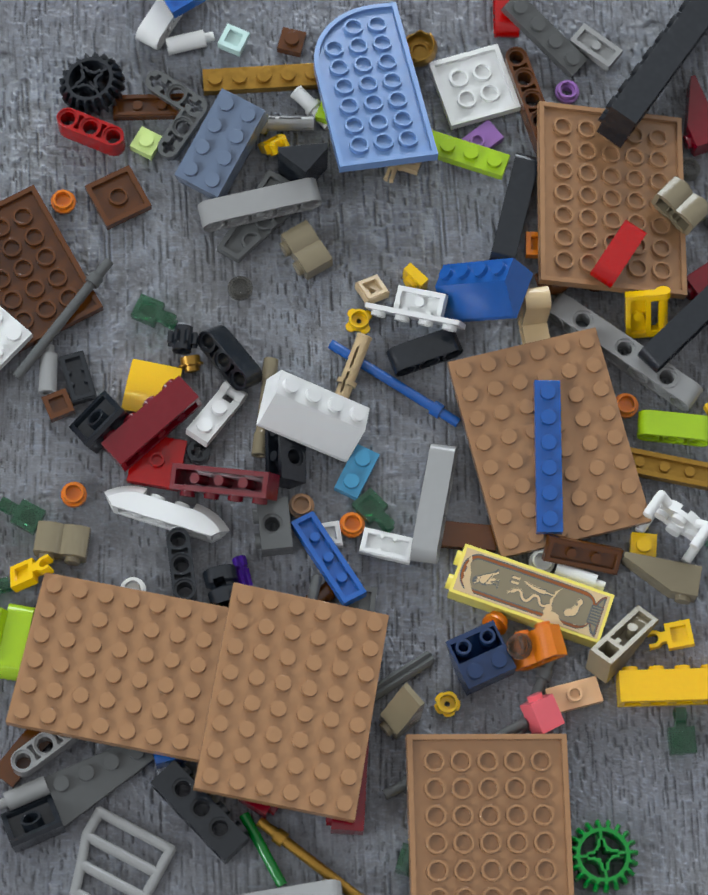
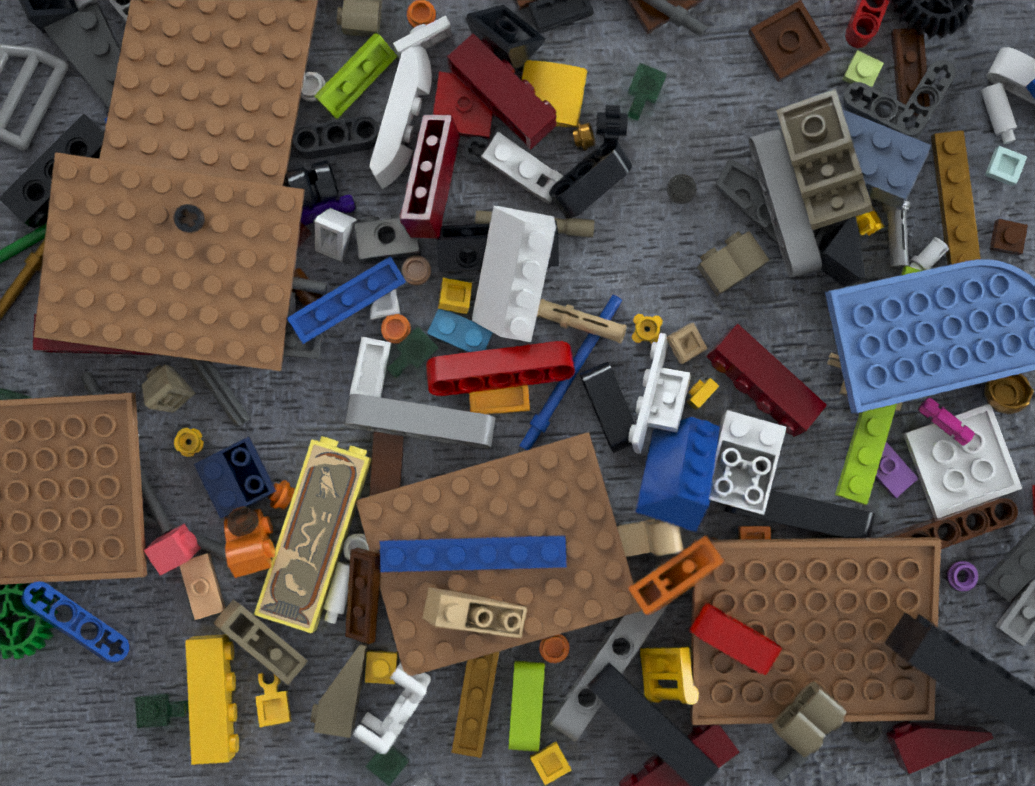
camera: 90 degrees right, 15 degrees up
none -> blue beam [22,582,129,663]
none -> black bush [174,204,205,233]
none -> lime plate [314,33,398,119]
none -> white slope [315,208,357,262]
none -> white plate [393,15,452,60]
none -> tan slope [423,587,527,638]
none -> red beam [426,341,575,396]
none -> yellow plate [438,277,472,314]
none -> light orange tile [469,385,530,414]
none -> orange slope [628,535,725,615]
none -> dark red brick [706,324,827,437]
none -> white slope [710,410,786,515]
none -> dark tan slope [776,89,873,230]
none -> dark pink axle [918,398,974,446]

